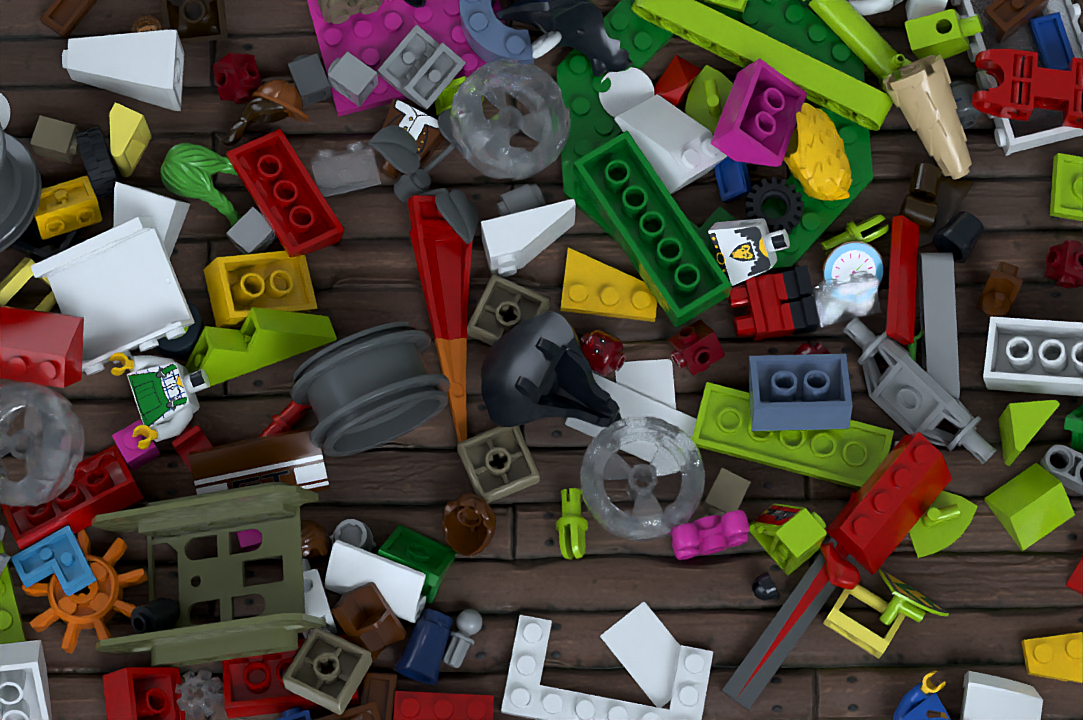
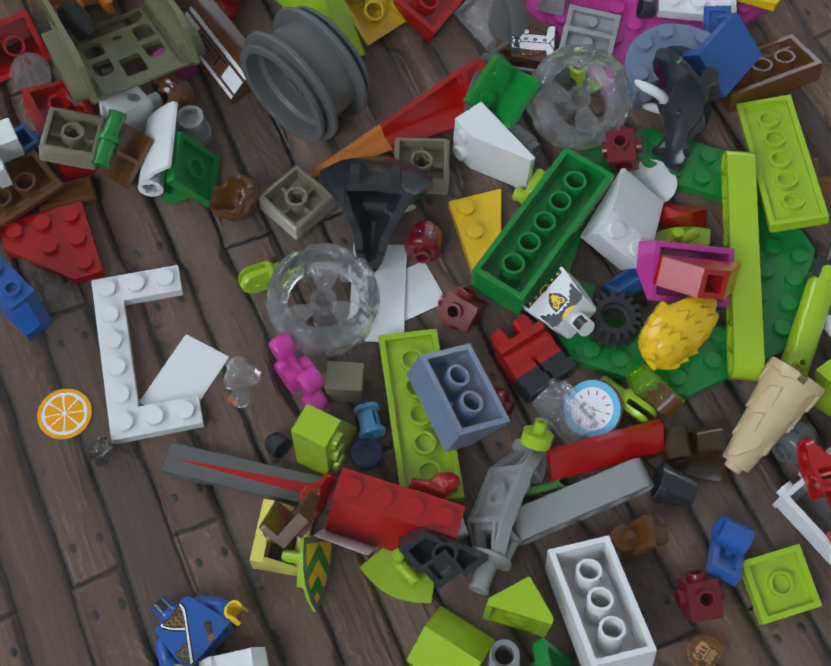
camera: 65 degrees right, 10 degrees down
dark blue plant [394,609,453,685] -> none
light grey axle [443,609,482,668] -> none
none -> green pin [91,109,127,169]
none -> clear animal [223,356,261,408]
none -> reddish brown bracket [259,490,321,549]
none -> white sticker [314,528,378,555]
none -> clear blue tile [351,438,382,470]
none -> dark azure bush [353,402,386,441]
none -> black slope [399,528,488,588]
none -> red animal [408,471,461,499]
none -> green bracket [463,53,542,129]
none -> lime arm [512,168,546,205]
none -> lime tile [520,419,554,451]
none -> dark red brick [602,126,643,173]
none -> leg [626,360,686,419]
none -> slope [653,254,741,300]
none -> blue plate [706,515,754,586]

